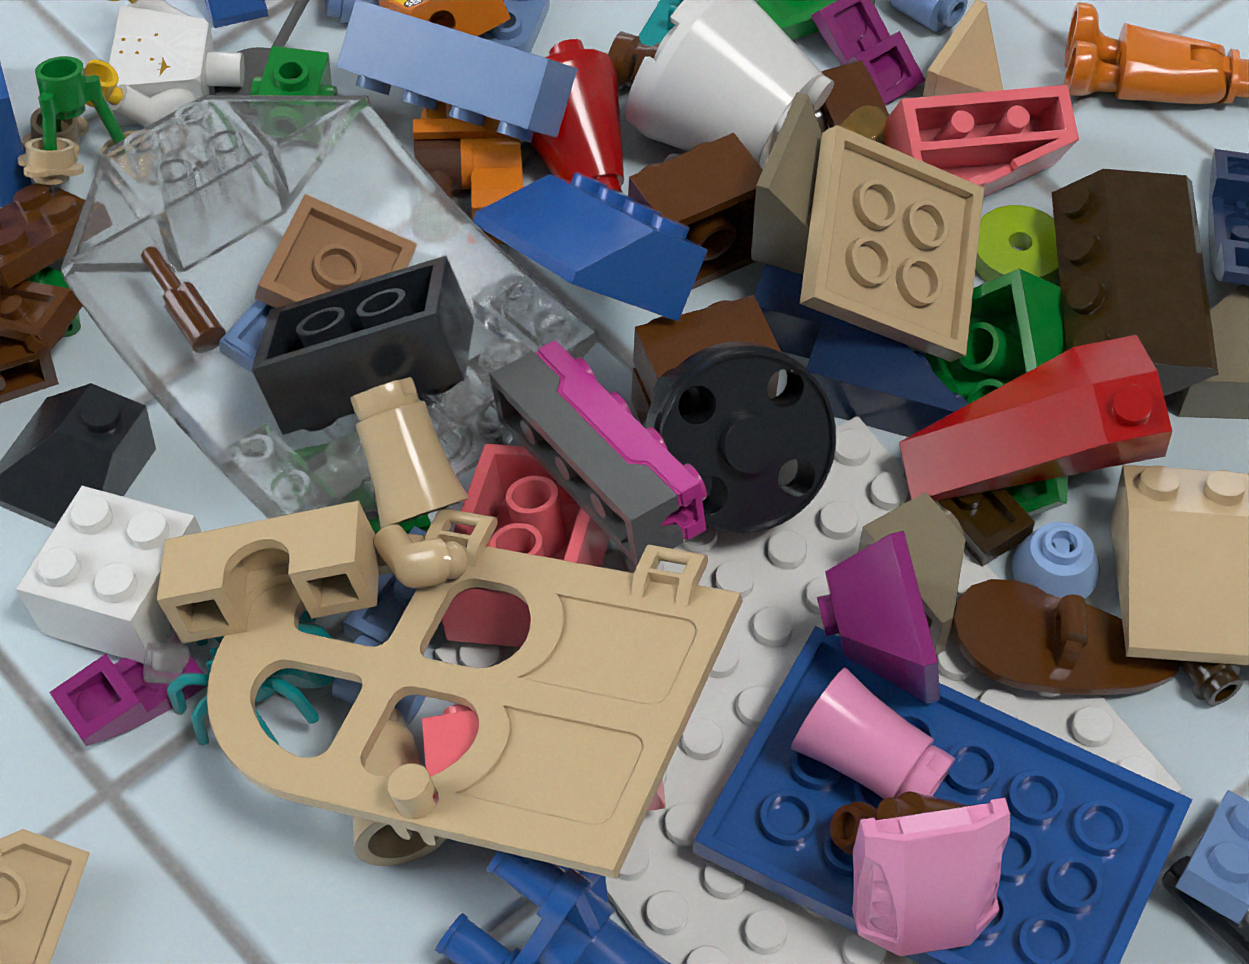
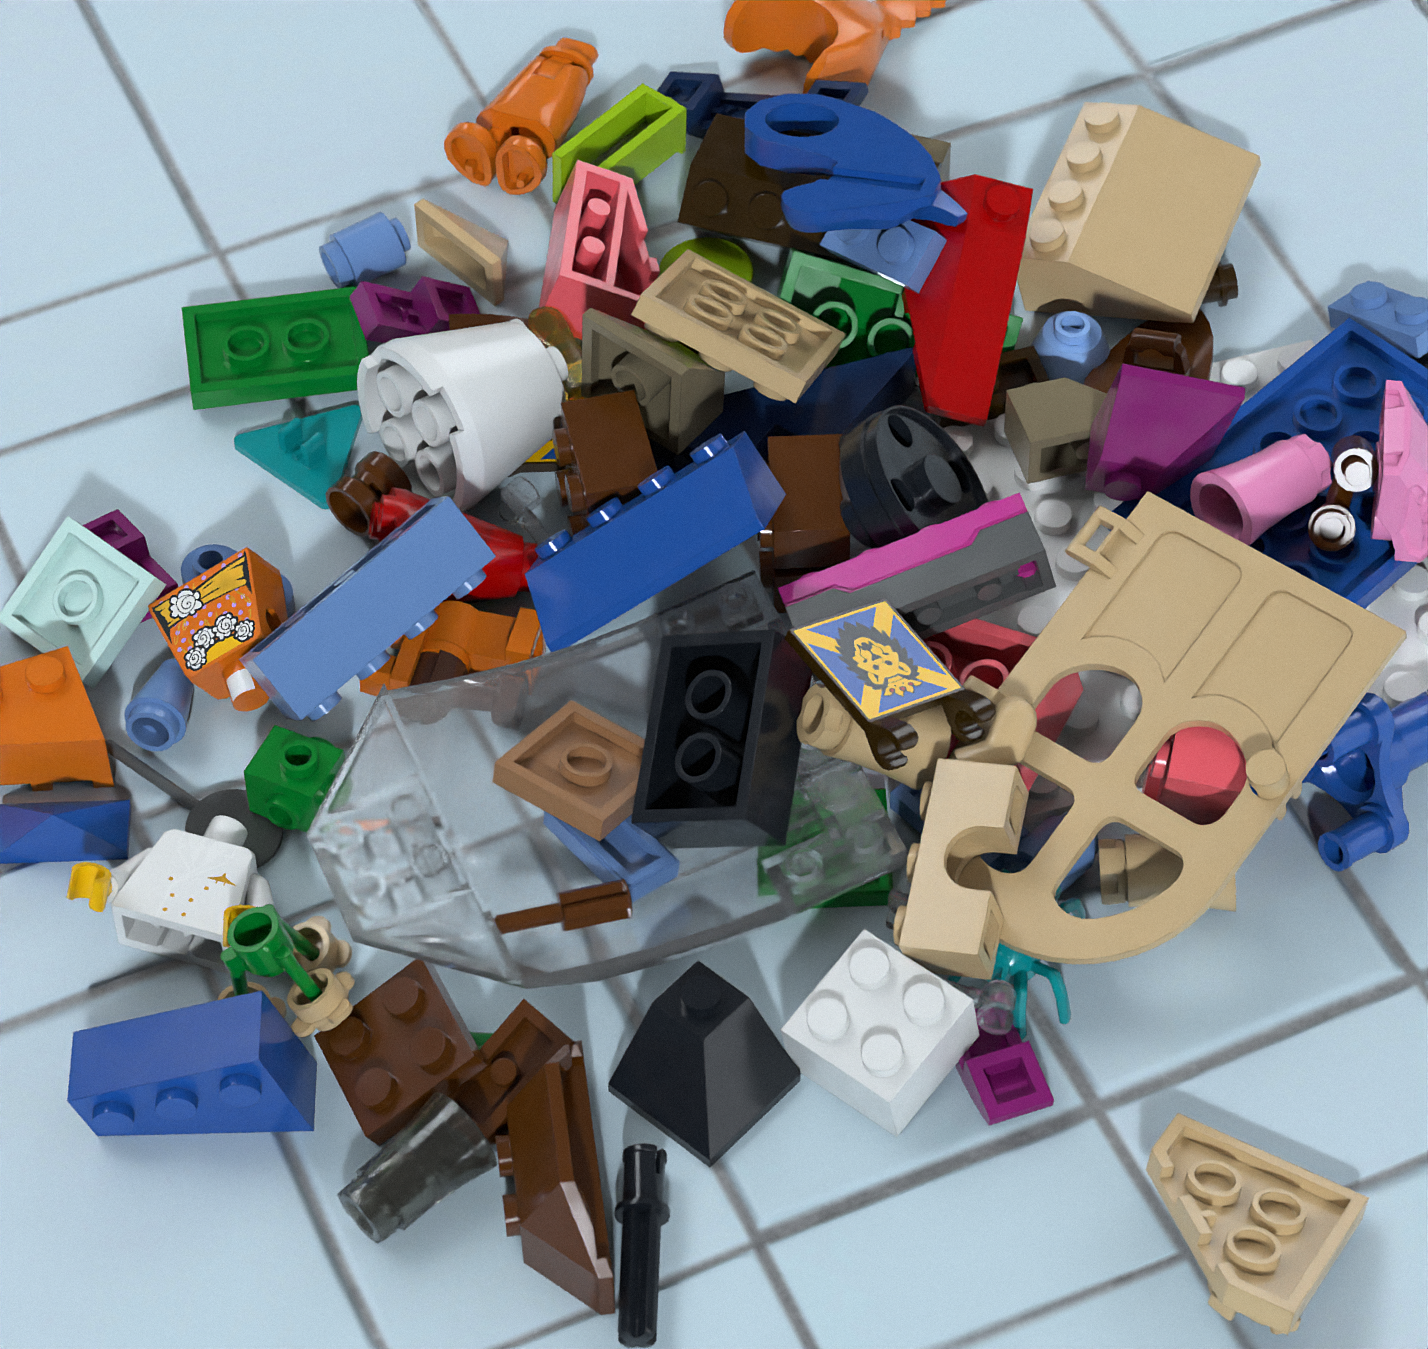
camera: 70 degrees left, 5 degrees down
none -> lime window [552,83,687,204]
none -> blue animal [745,94,967,233]
none -> flag [784,598,995,770]
none -> medium blue plate [820,220,947,294]

